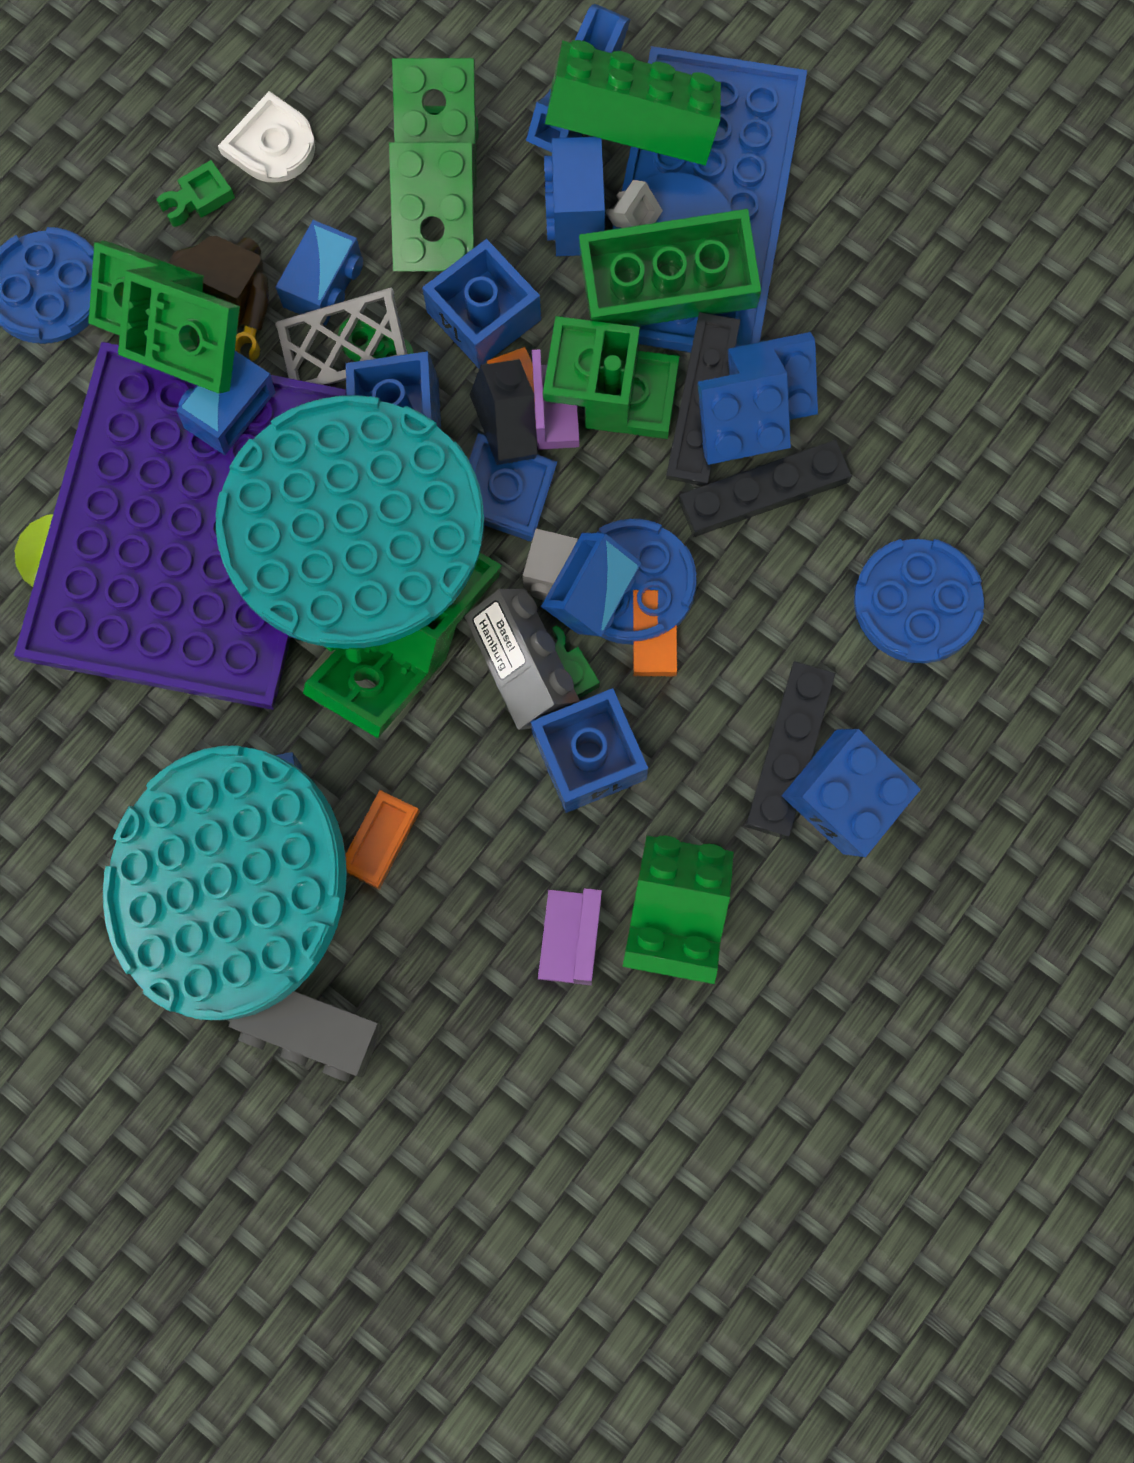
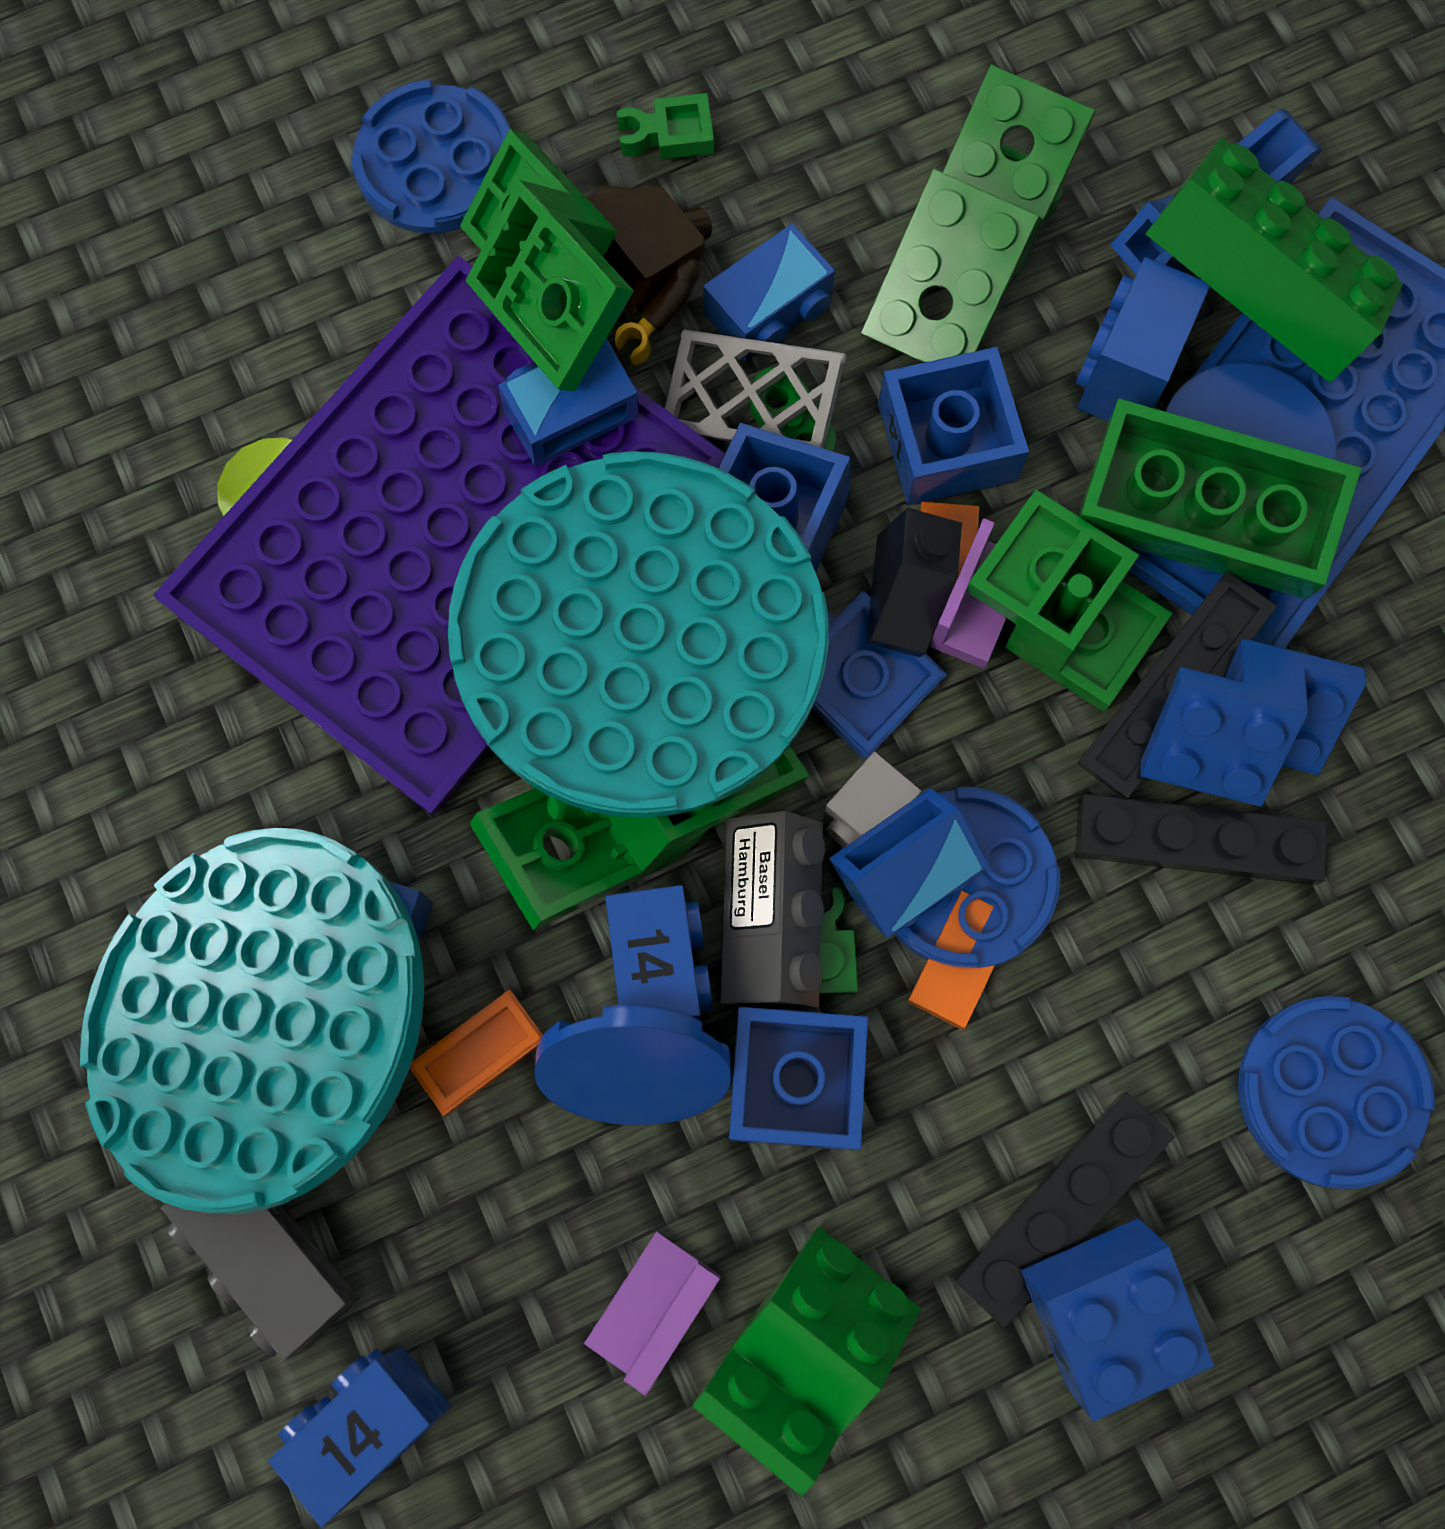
camera: 25 degrees right, 0 degrees up
white tile [218,91,315,183] -> none
light grey tile [606,180,663,228] -> none
none -> blue brick [268,1346,452,1528]
none -> blue tile [534,1005,731,1125]
none -> blue brick [605,885,713,1022]

